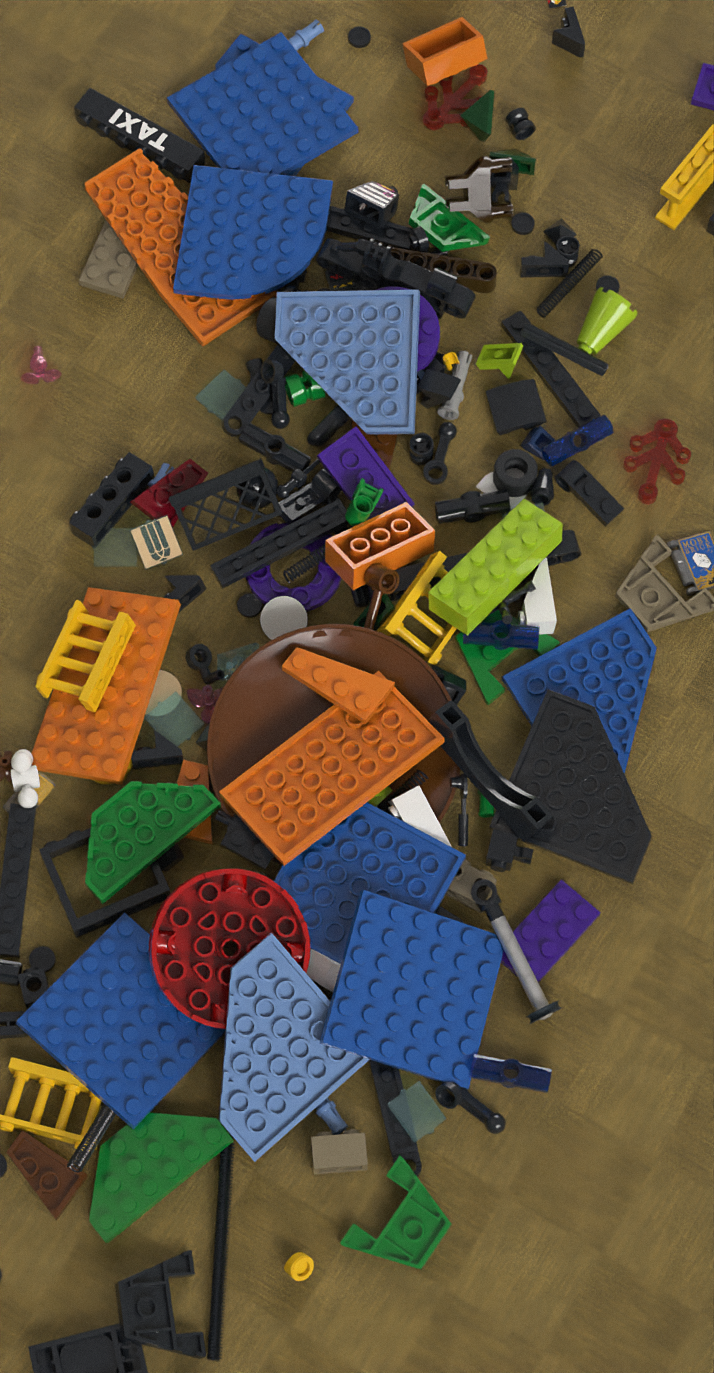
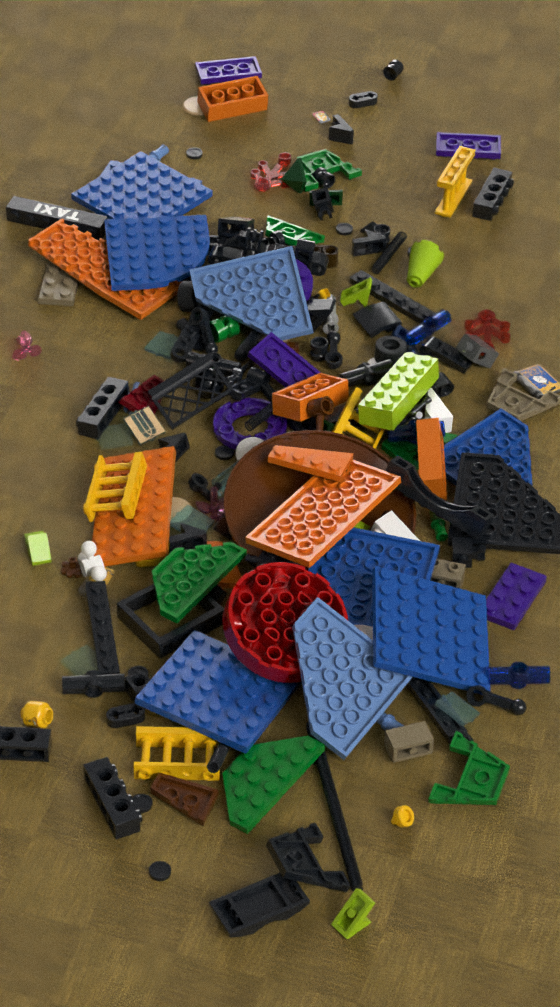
camera: 15 degrees left, 25 degrees down
black plate [210,499,349,589] -> none
green piece [345,478,384,526] -> none
orange piece [402,17,487,86] -> none
connector [445,156,513,224] -> none
black piece [449,773,469,846] -> none
flat silver piece [471,879,563,1025] -> none
black axle [520,323,608,376] -> none
none -> green wing [297,149,362,192]
none -> orange brick [416,417,448,501]
none -> dark grey torso [456,333,500,368]

